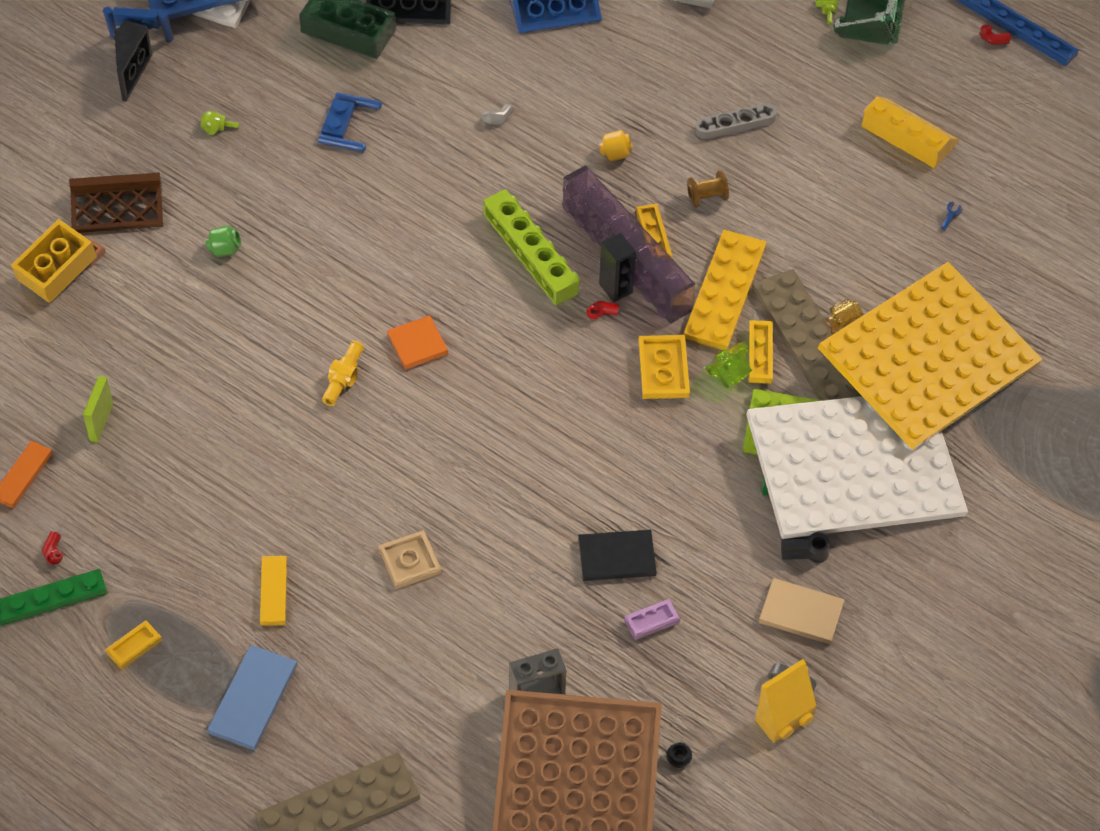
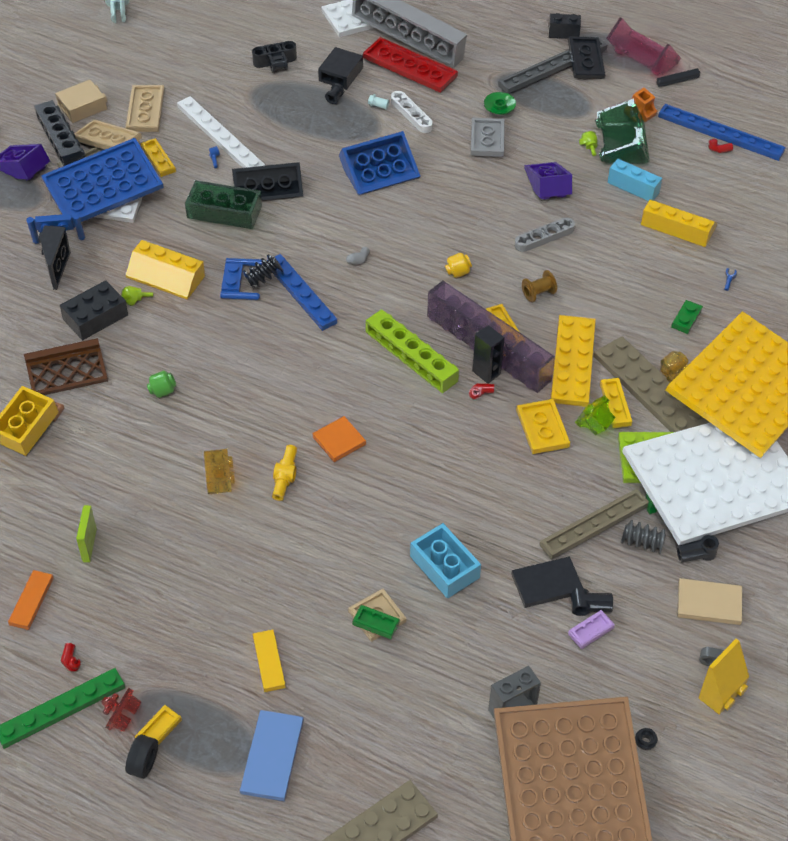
camera: 10 degrees left, 5 degrees down
none -> black brick [60,280,128,341]
none -> clear red hips [101,688,141,731]
none -> black tyre [125,734,158,779]
none -> yellow slope [126,240,205,300]
none -> clear yellow brick [204,449,235,494]
none -> black piece [243,254,284,289]
none -> blue plate [266,254,337,331]
none -> green plate [352,605,400,640]
none -> medium azure brick [410,523,481,599]
none -> dark purple slope [524,162,572,199]
none -> dark tan plate [540,489,649,560]
none -> black piece [571,588,613,616]
none -> medium azure brick [607,159,662,201]
none -> dark grey piece [621,520,666,554]
none -> green plate [671,300,703,334]

